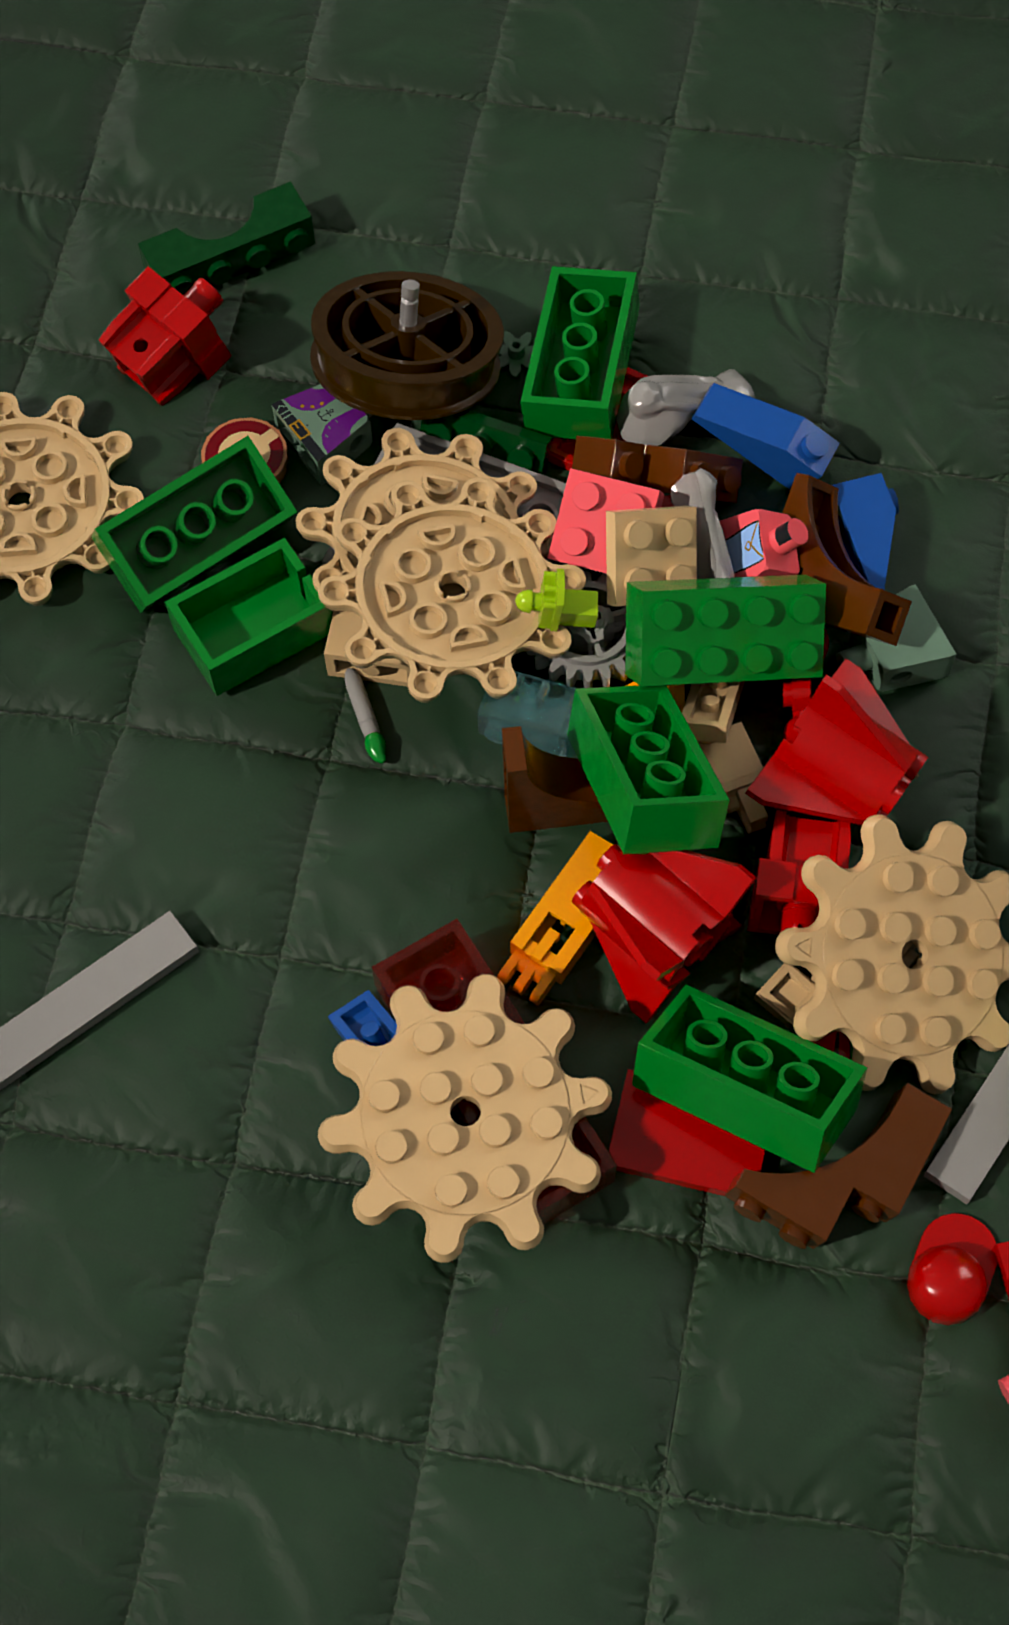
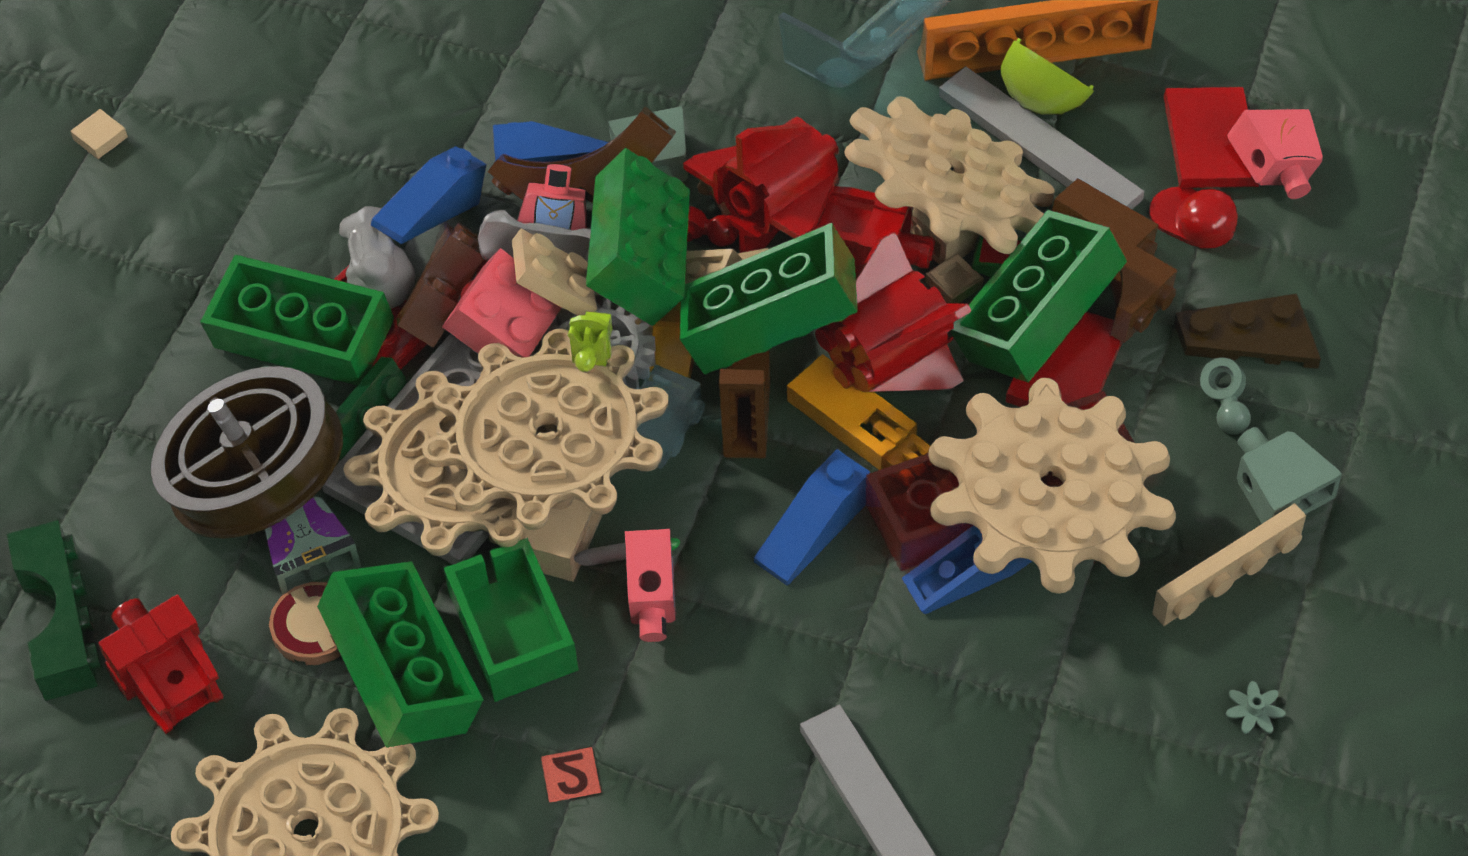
camera: 80 degrees left, 10 degrees down
none -> tan tile [70,109,128,159]
none -> clear red sticker [541,747,601,803]
none -> coral torso [625,529,676,642]
none -> blue slope [754,449,871,586]
none -> tan plate [1152,503,1306,626]
none -> dark brown wing [1174,293,1321,369]
none -> sand green plate [1200,358,1251,435]
none -> sand green plant [1226,681,1286,734]
none -> sand green torso [1237,427,1342,524]

